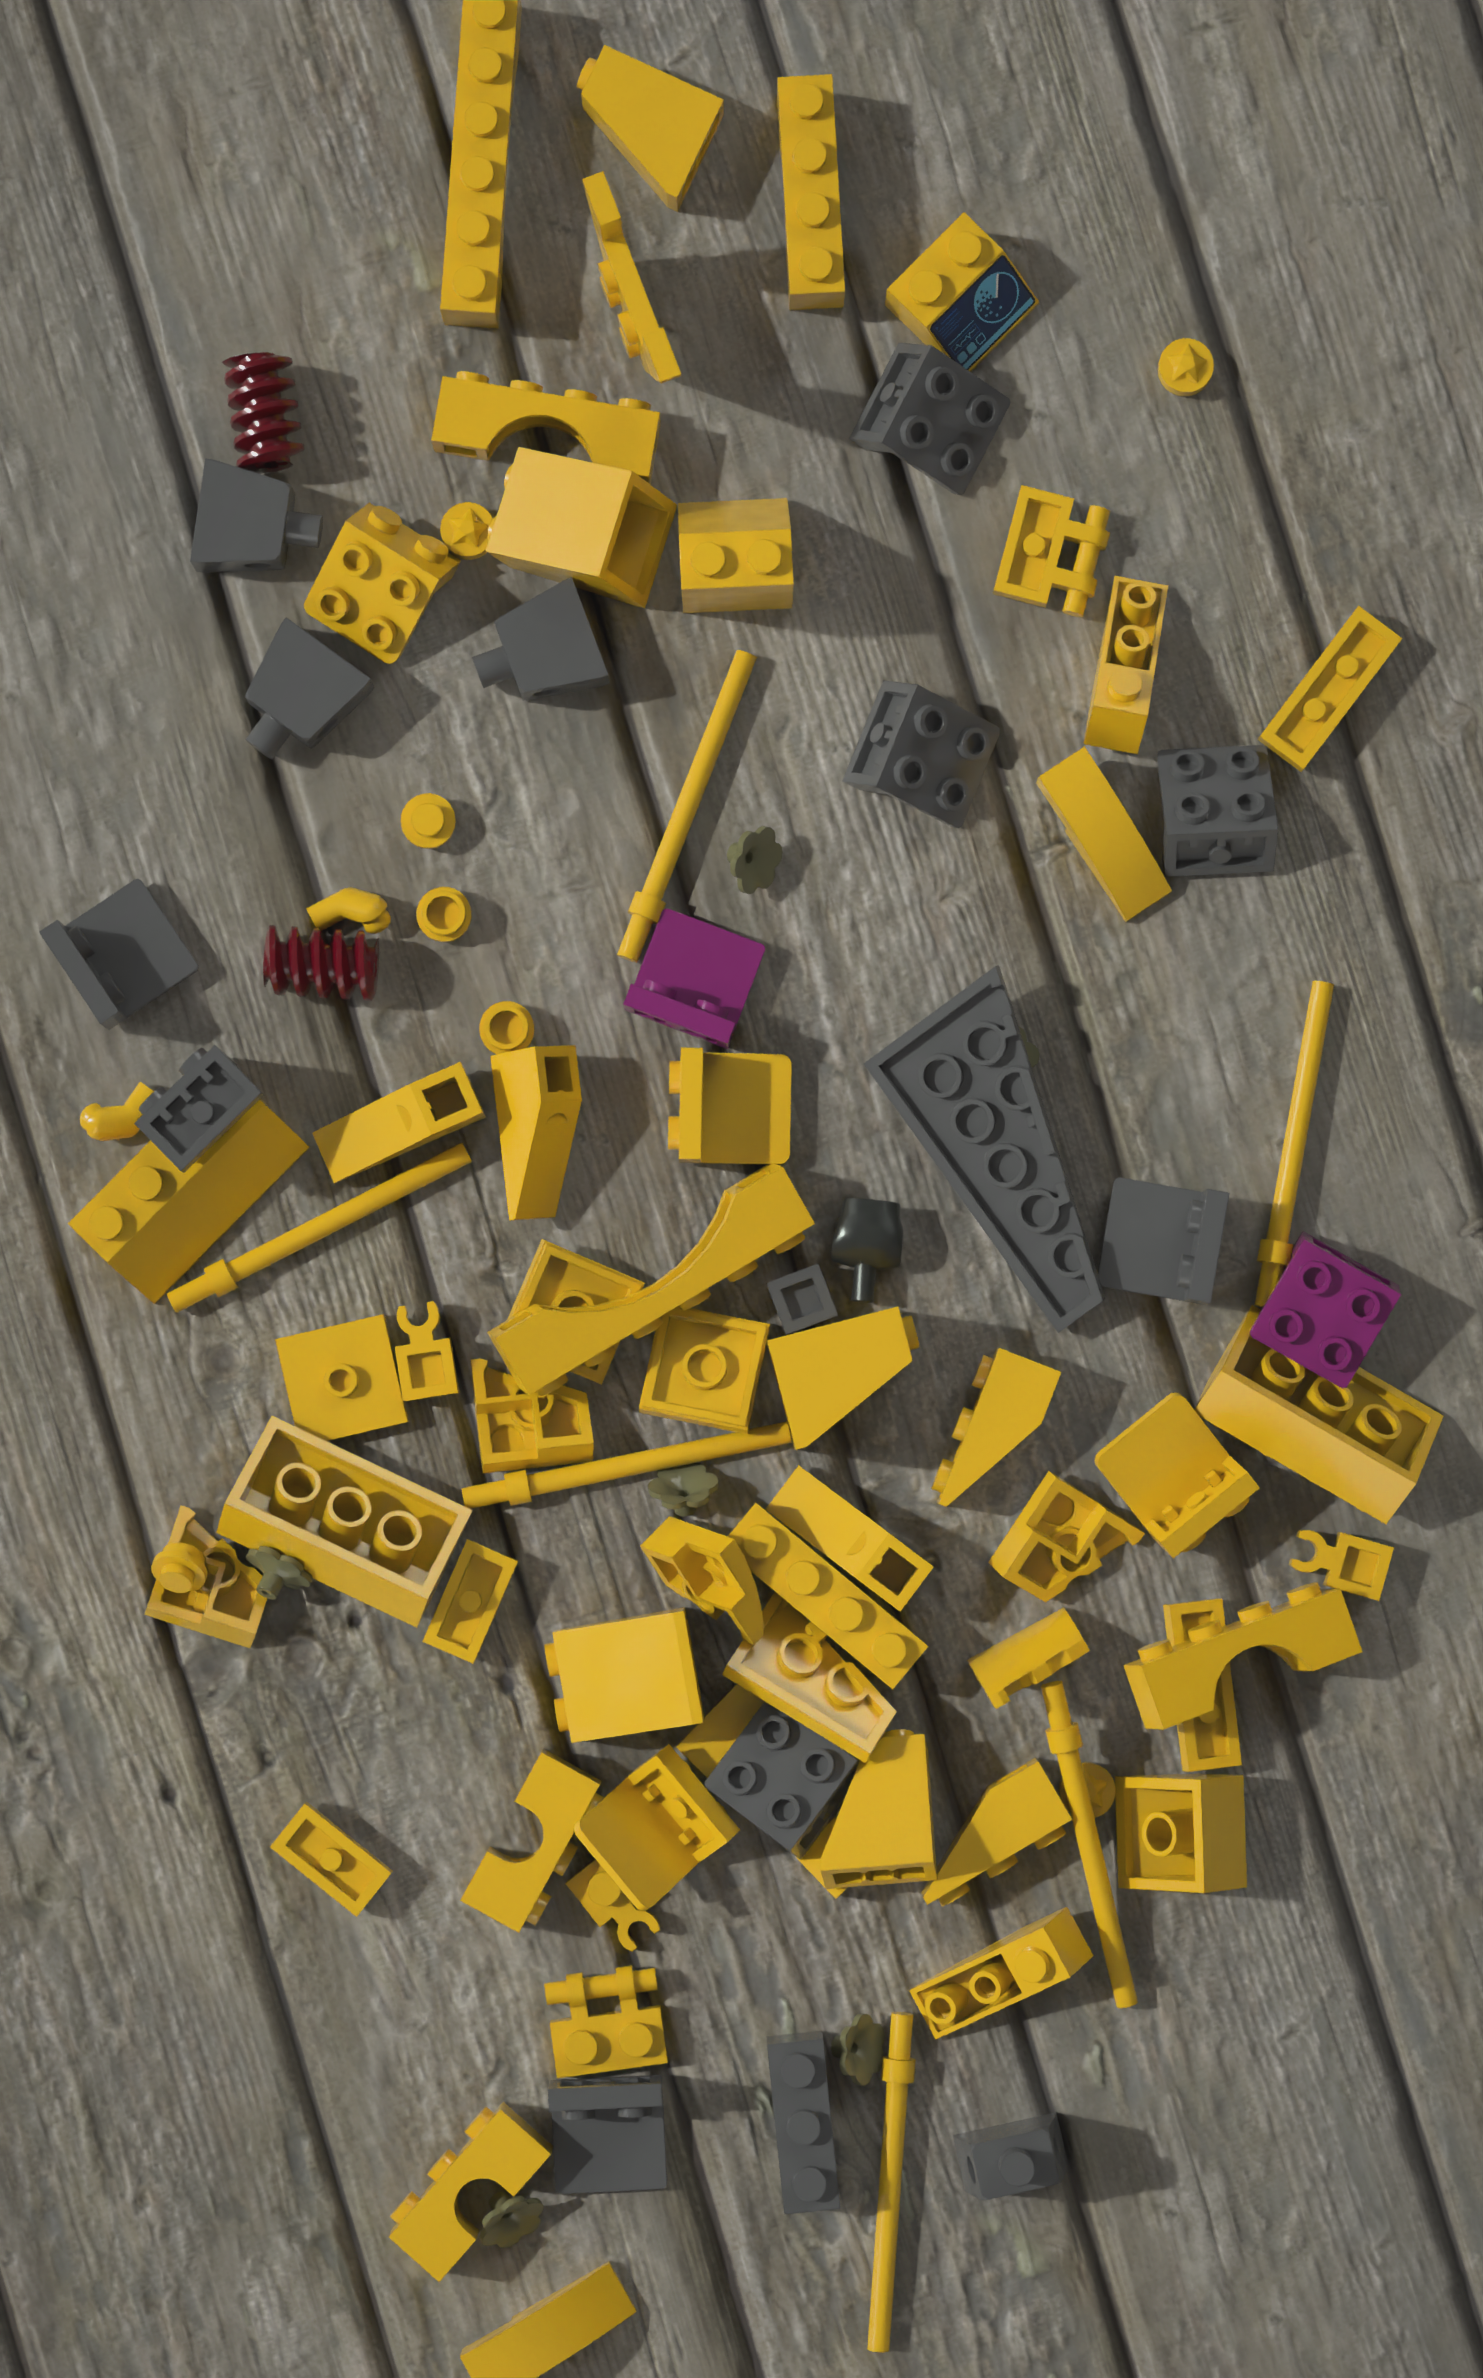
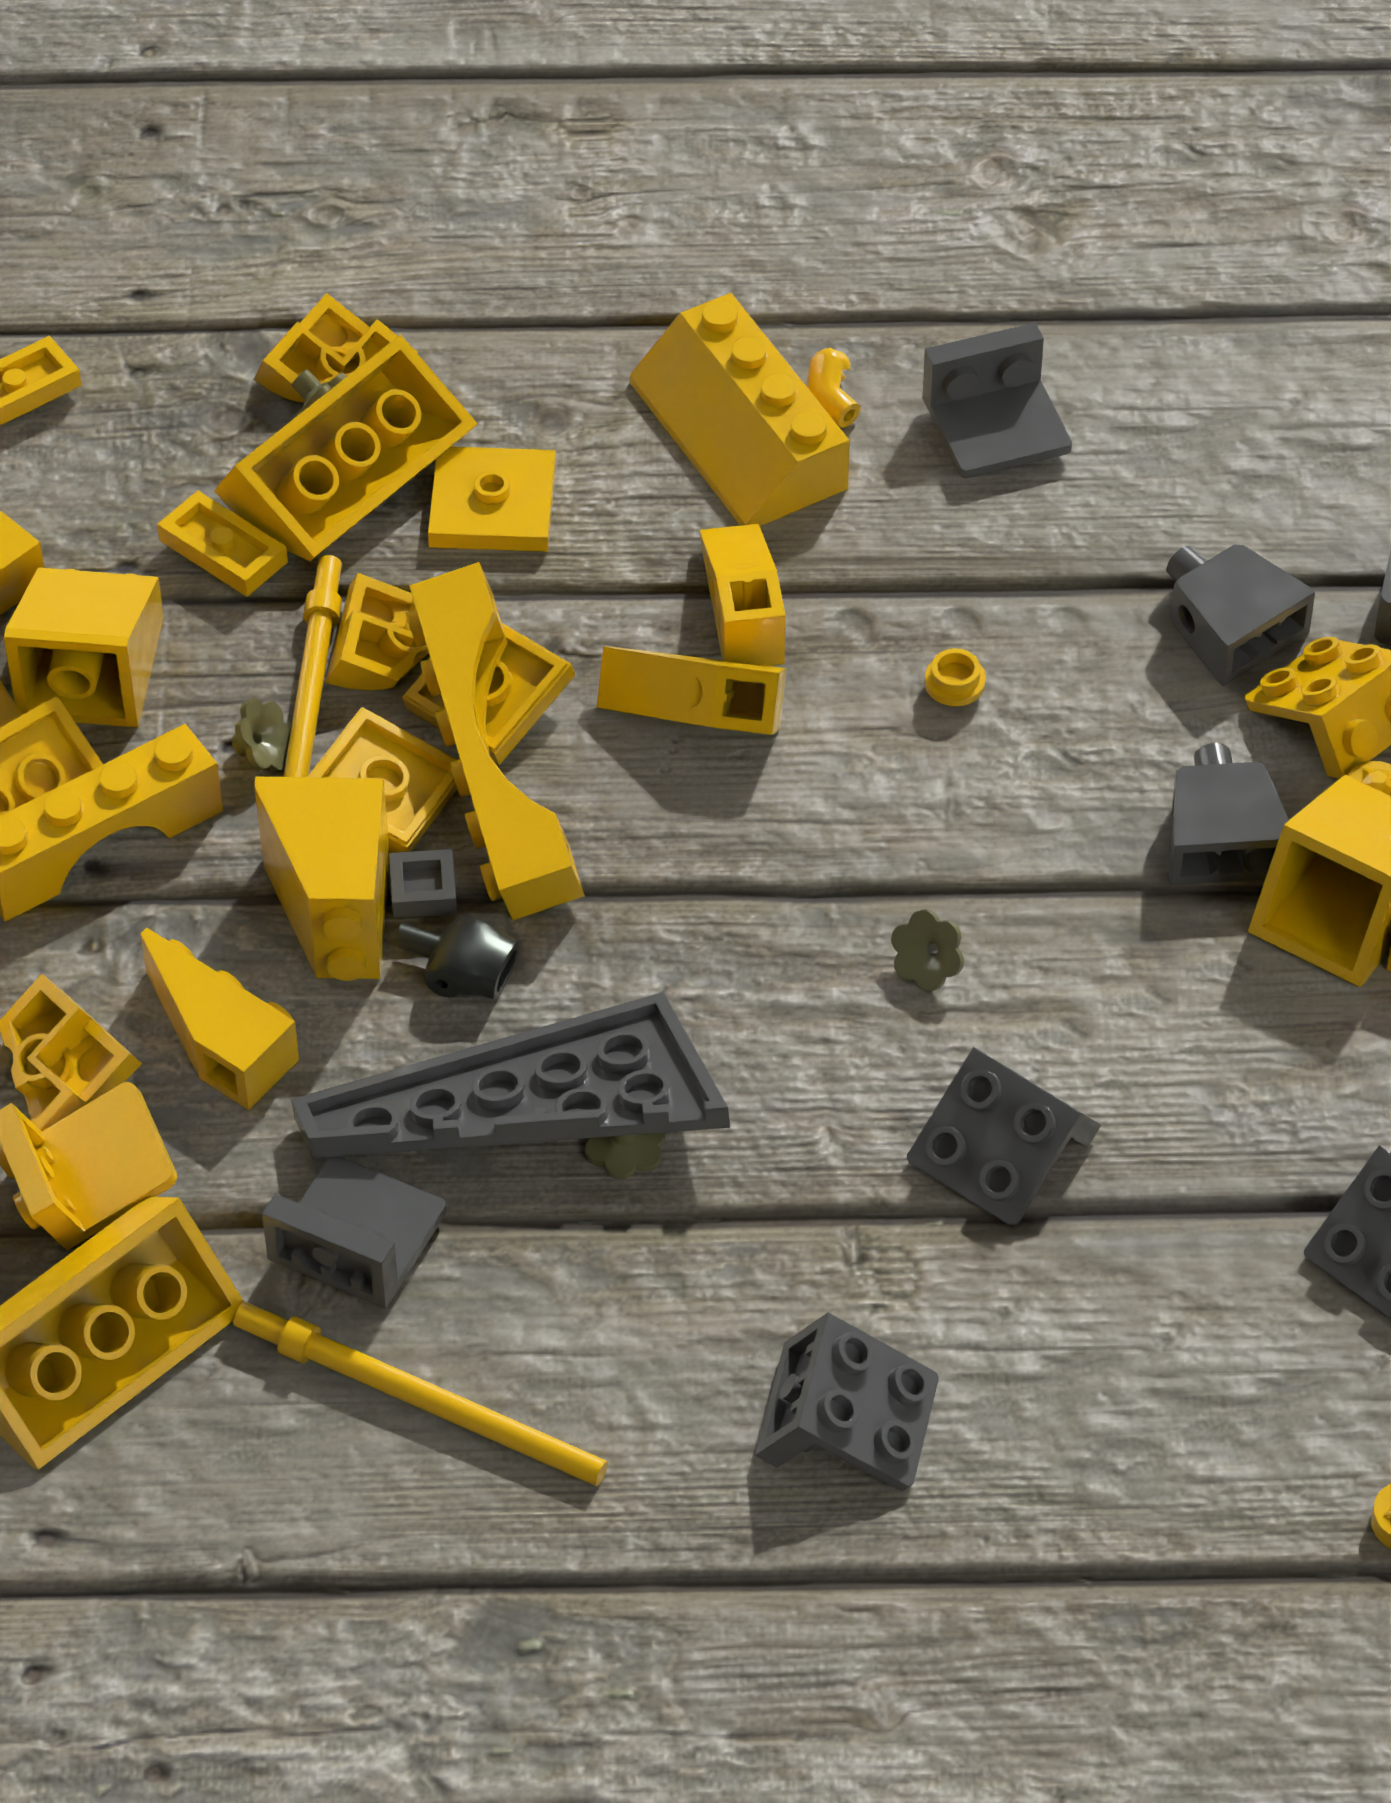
camera: 105 degrees right, 35 degrees down
dark grey bracket [134,1045,264,1173] -> none
yellow plate [151,1542,208,1593] -> none
yellow bar [166,1143,472,1313] -> none
dark red piece [263,925,379,1001] -> none
yellow arm [306,887,391,934] -> none
yellow plate [395,1301,459,1402] -> none
yellow plate [401,793,456,849] -> none
yellow plate [479,1001,535,1054] -> none
yellow bar [617,650,757,963] -> none
magenta bracket [623,908,765,1049] -> none
yellow slope [640,1516,764,1645] -> none
yellow bracket [668,1047,792,1165] -> none
yellow slope [678,498,794,613] -> none
yellow slope [765,1465,934,1612] -> none
yellow plate [993,485,1110,617] -> none
yellow slope [1036,746,1172,922] -> none
yellow slope [1084,576,1168,755] -> none
magenta bracket [1250,1231,1402,1388] -> none
yellow plate [1257,605,1403,772] -> none

